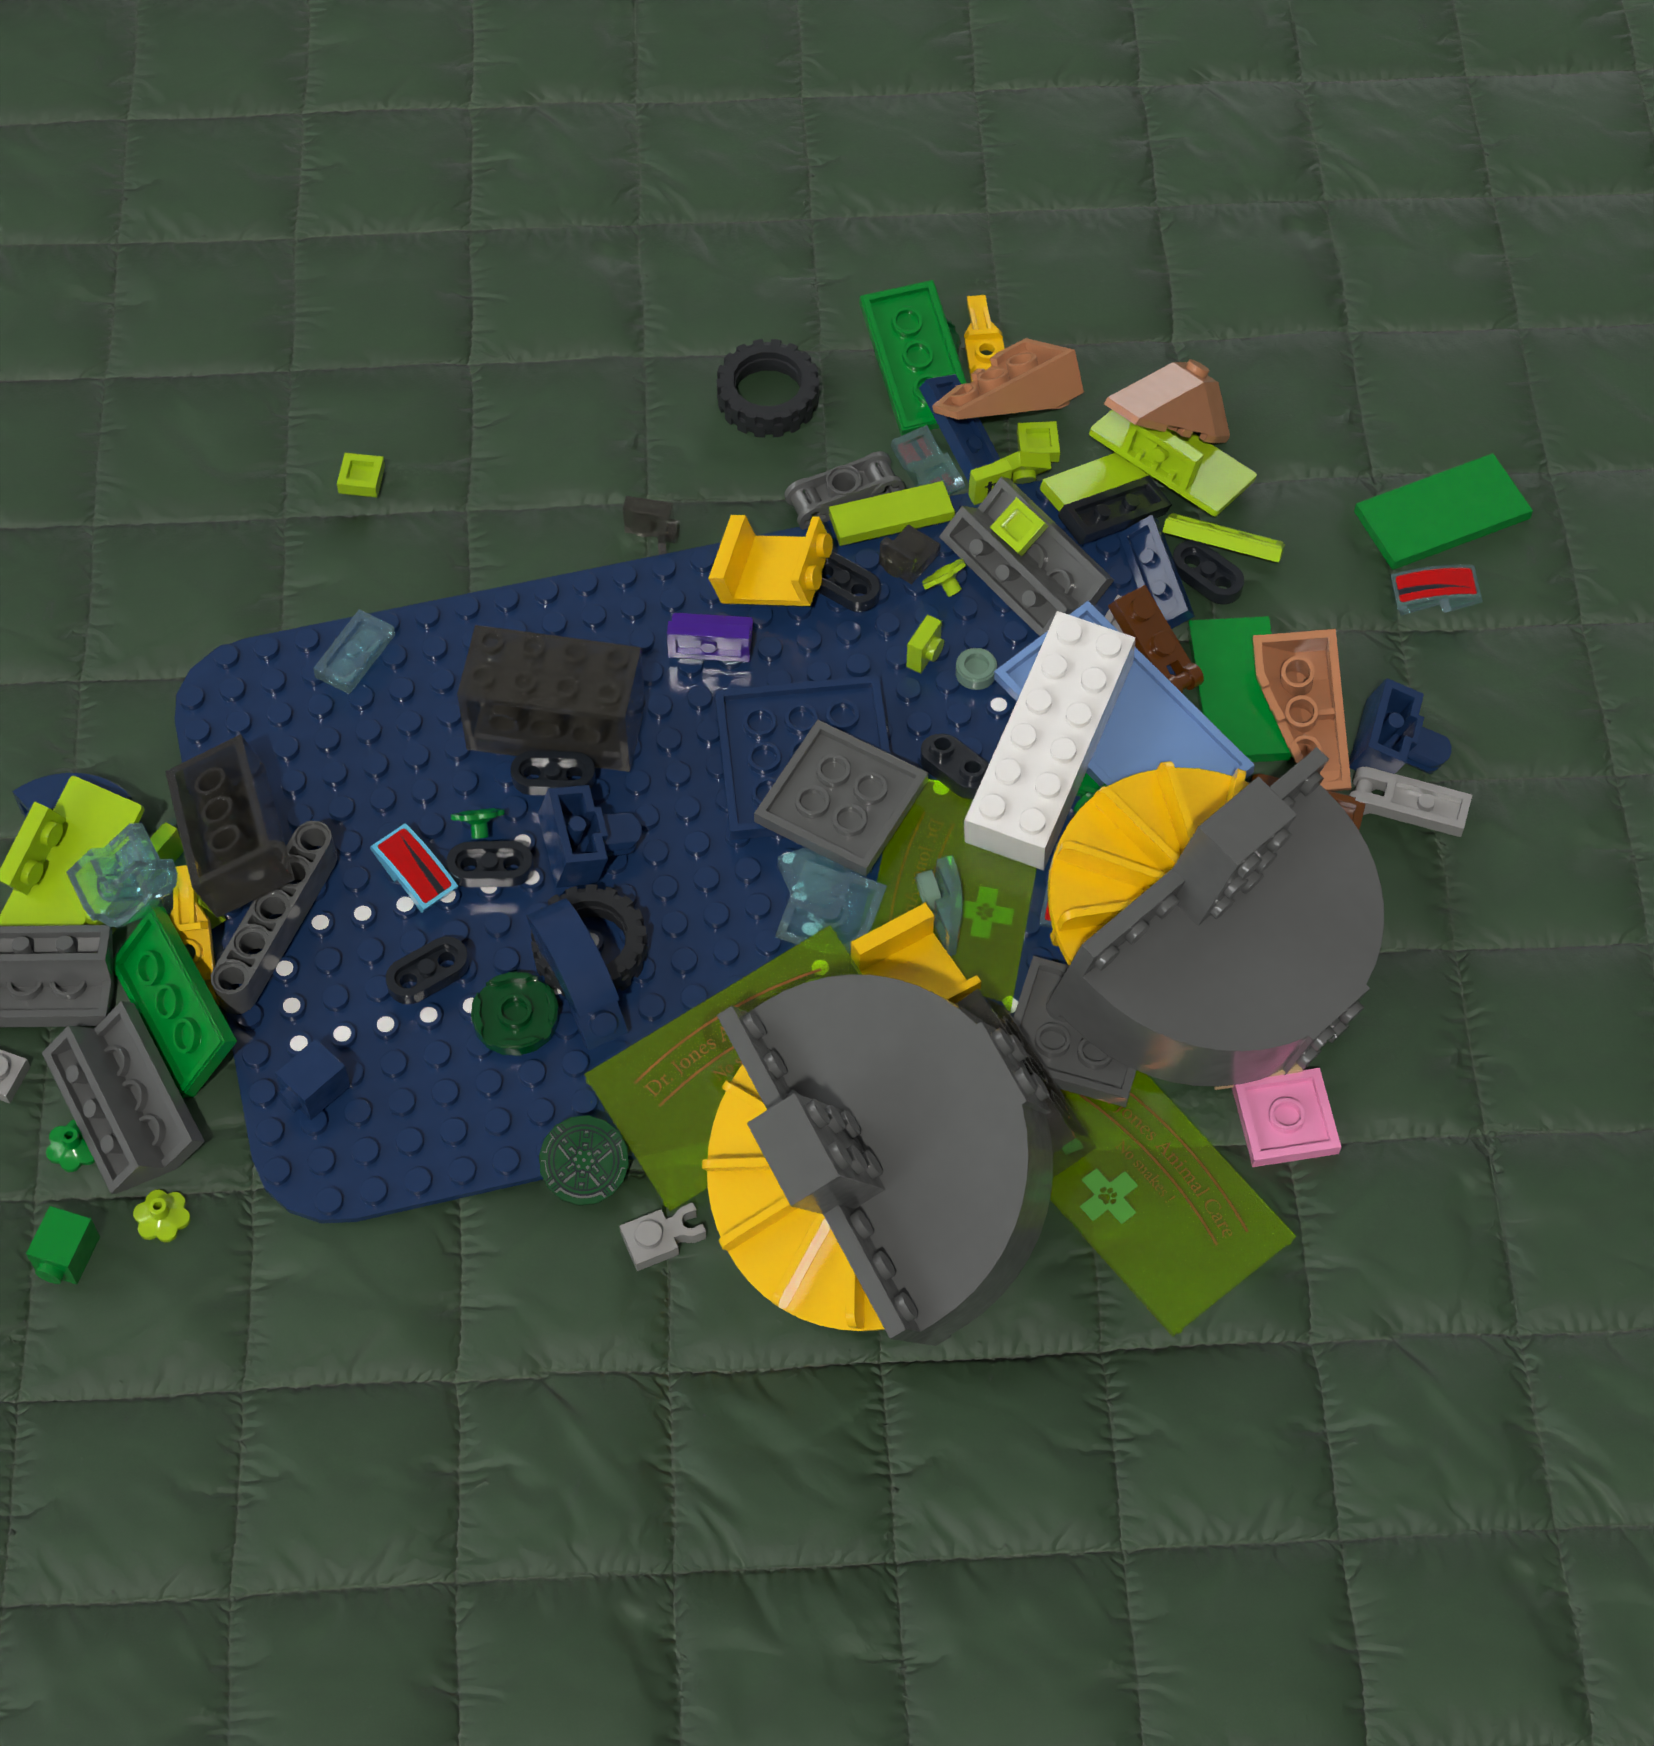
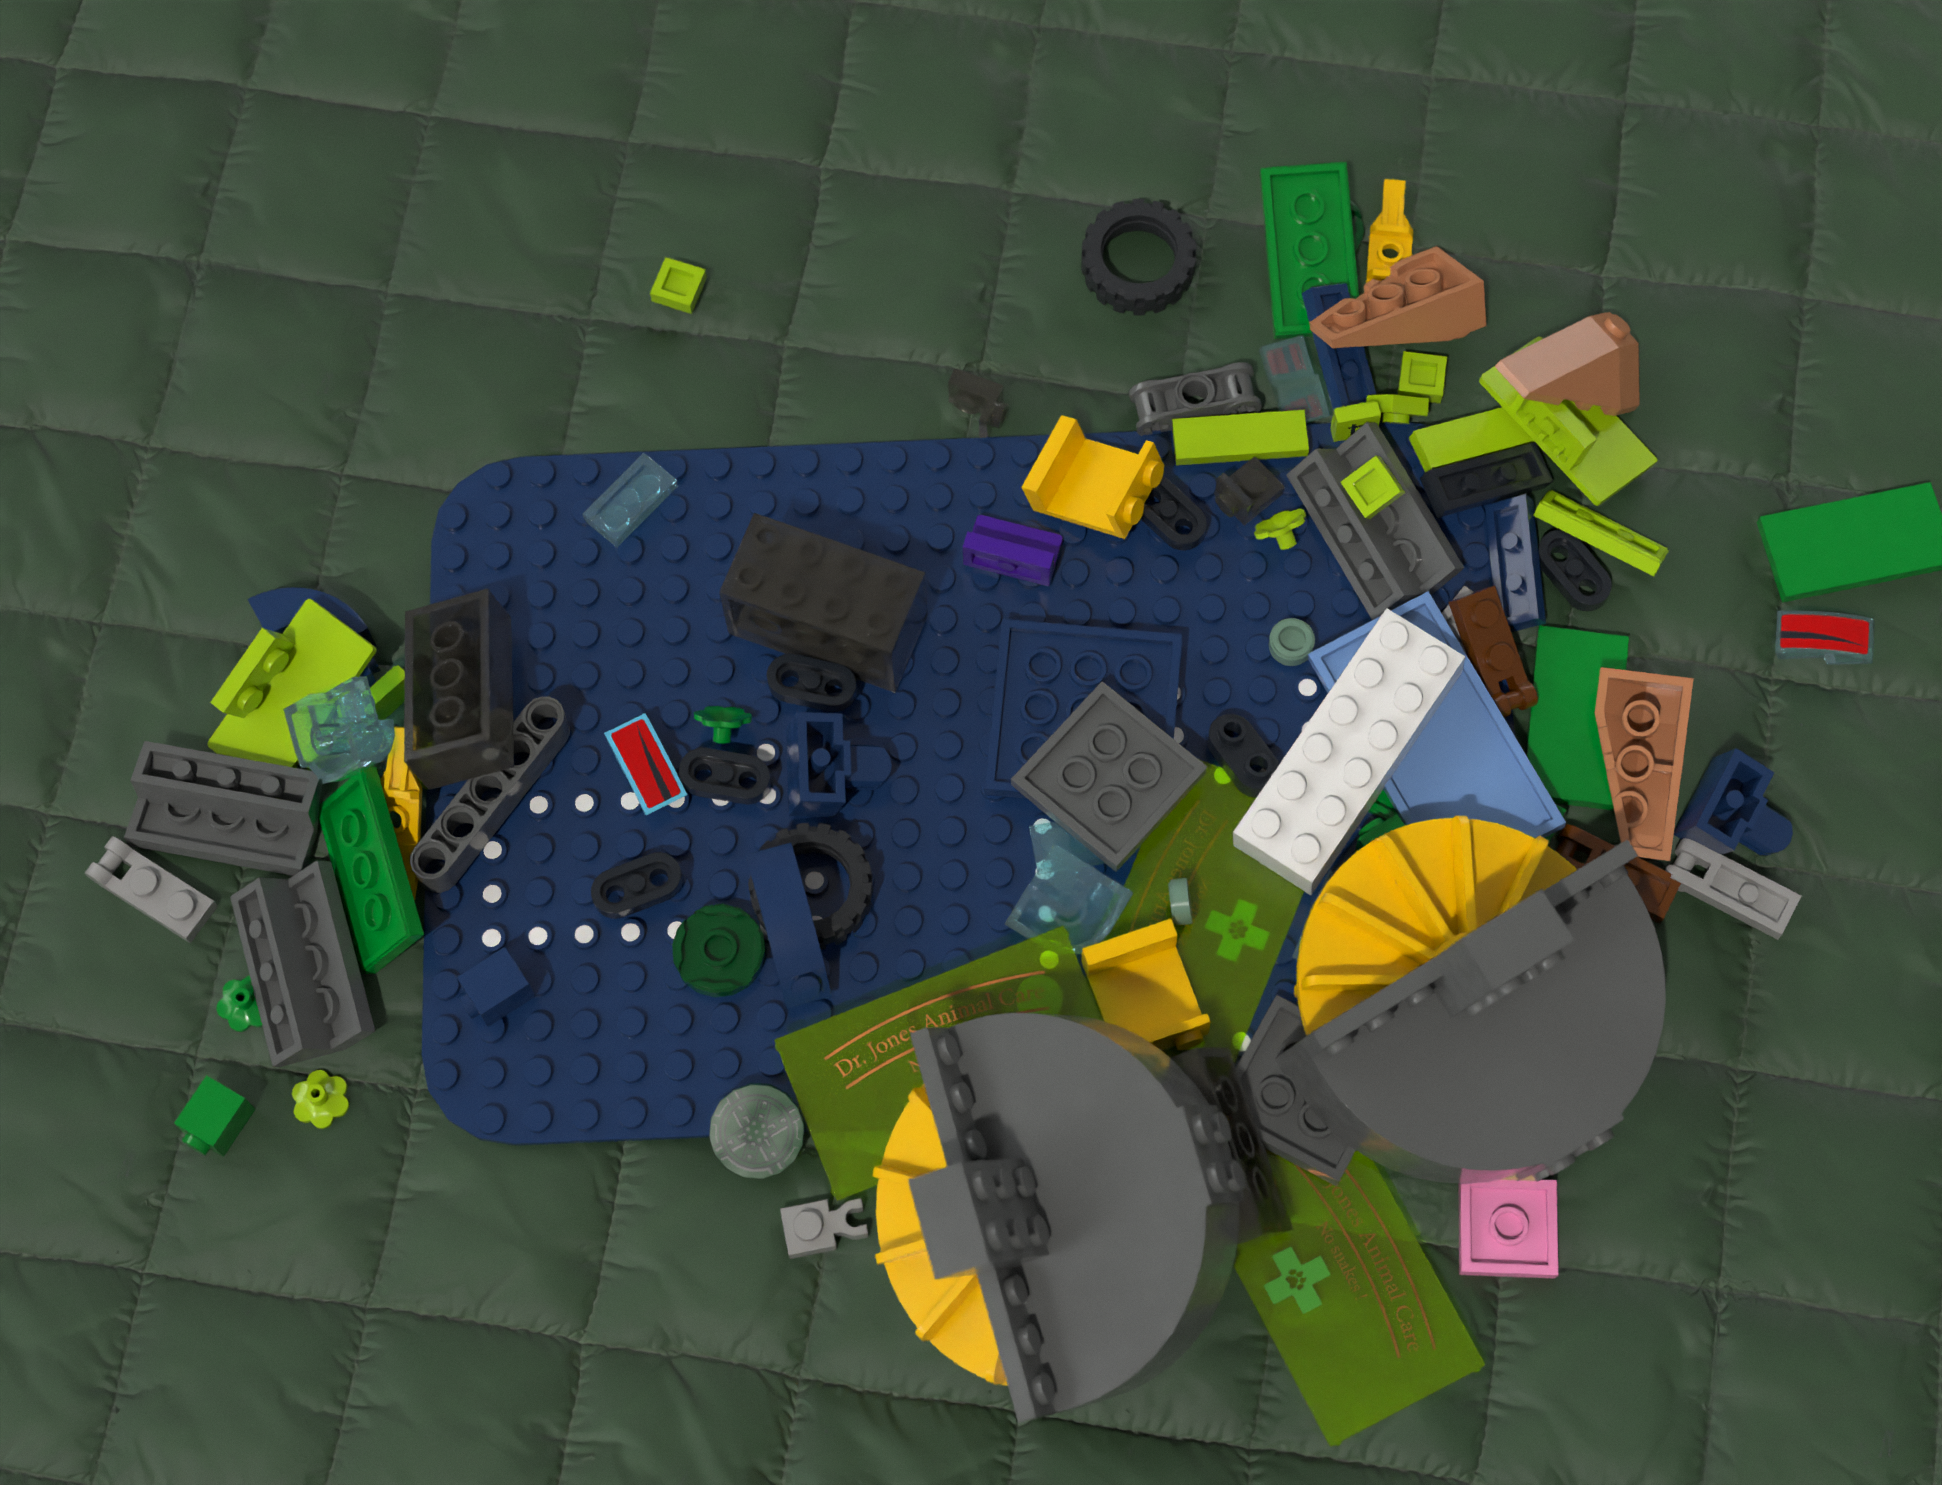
camera: 15 degrees right, 10 degrees up
lime plate [906,614,944,674] -> none
clear light blue slope [934,855,963,956] -> none

